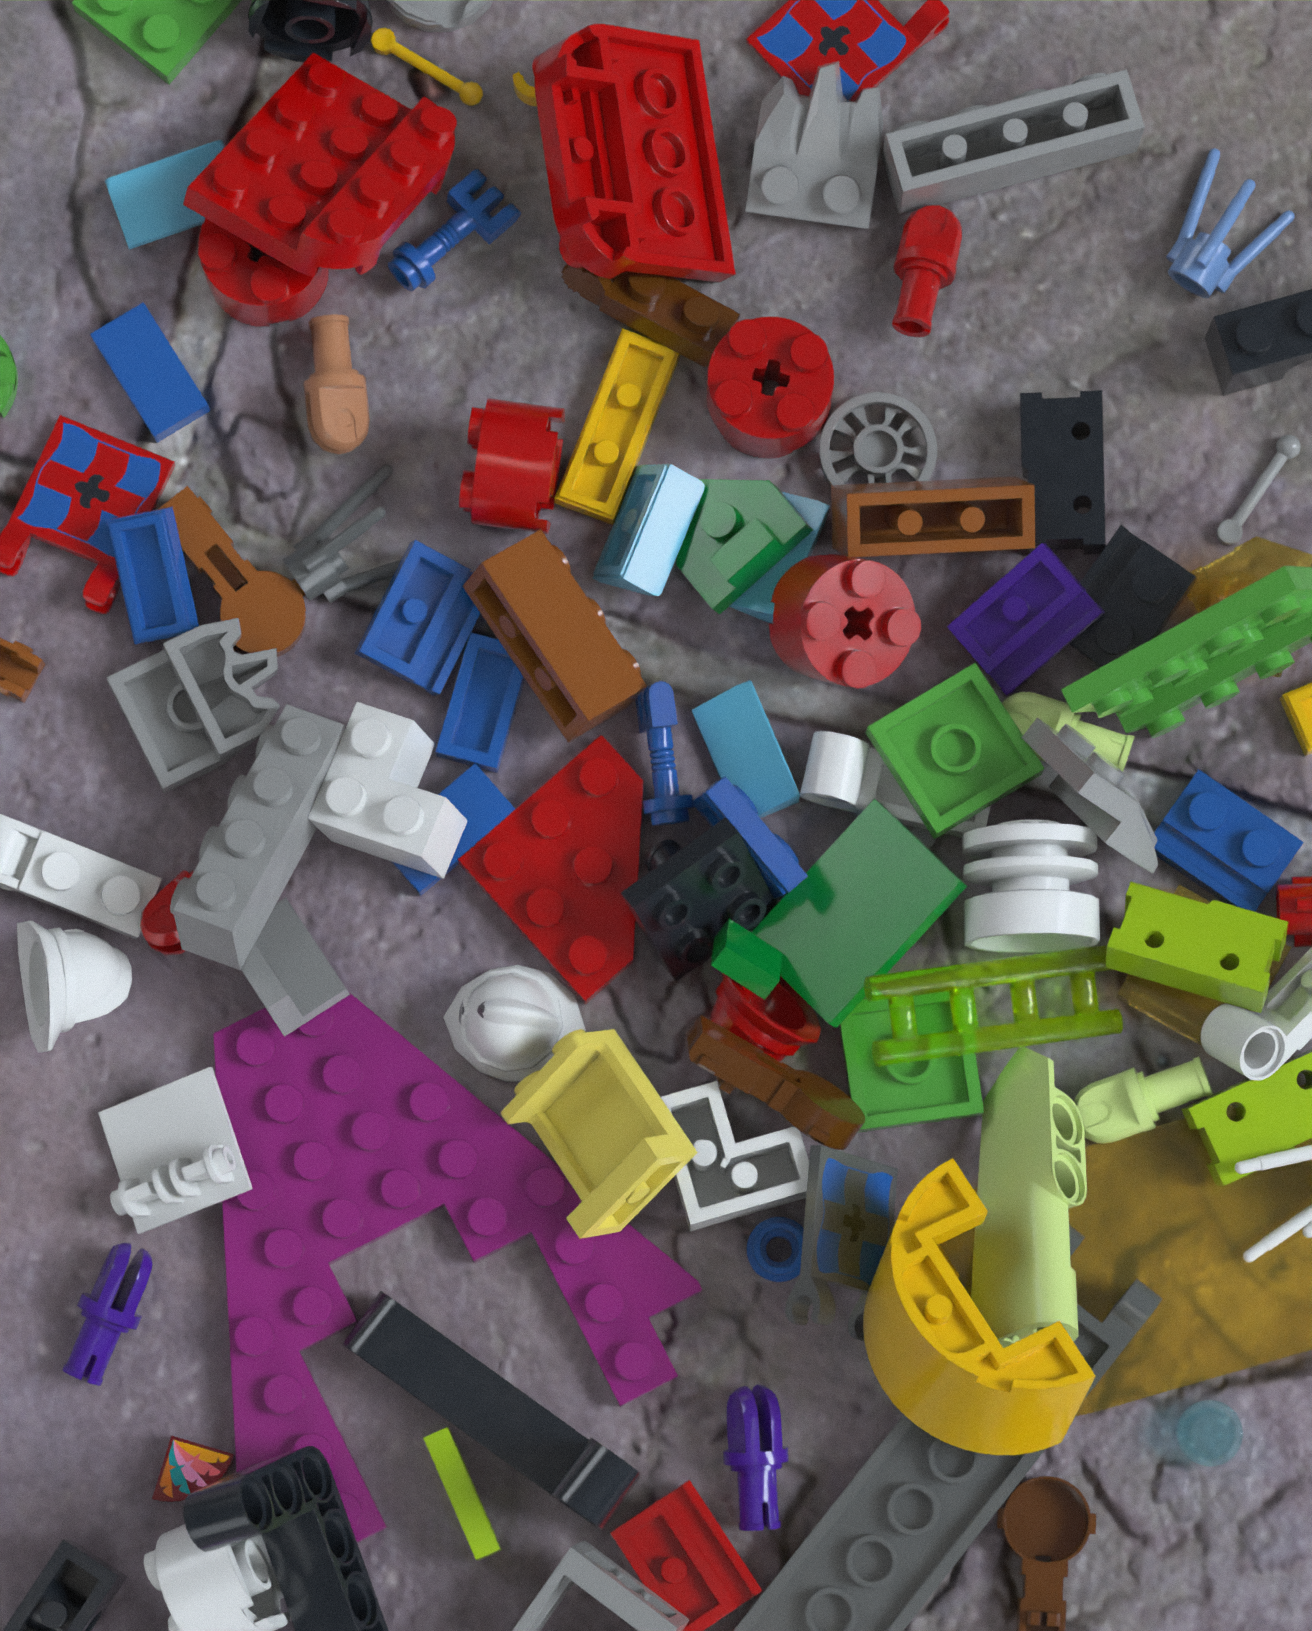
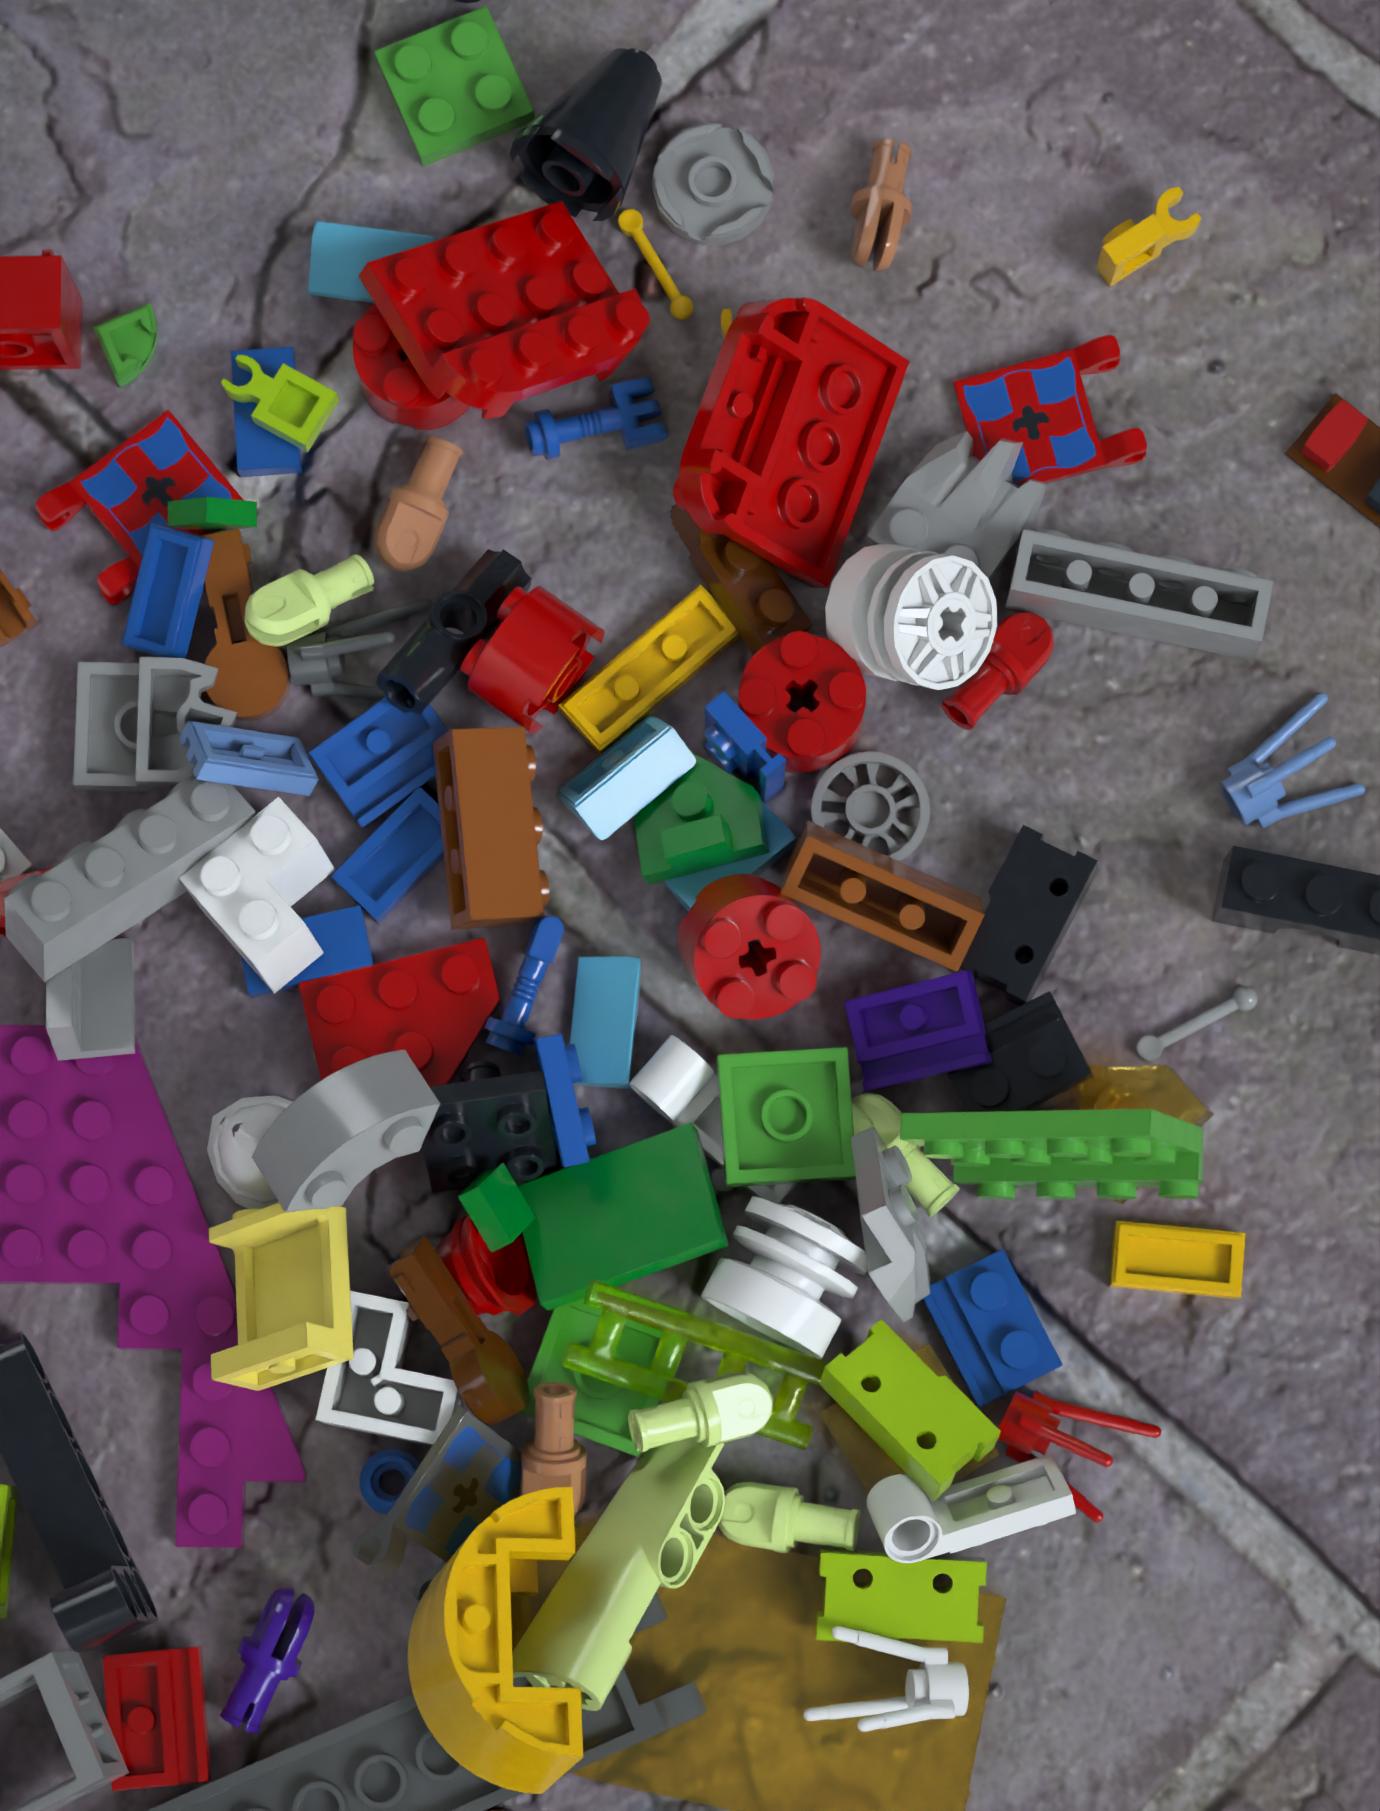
camera: 30 degrees right, 0 degrees up
none -> green tile [168,497,257,531]
none -> medium blue tile [179,721,319,796]
none -> lime plate [221,355,339,453]
none -> yellowish green arm [244,554,374,647]
none -> light grey brick [252,1050,440,1213]
none -> black piece [376,549,532,715]
none -> nougat arm [520,1381,587,1516]
none -> yellowish green arm [628,1372,773,1452]
none -> blue plate [703,691,786,803]
none -> white wheel [825,544,997,690]

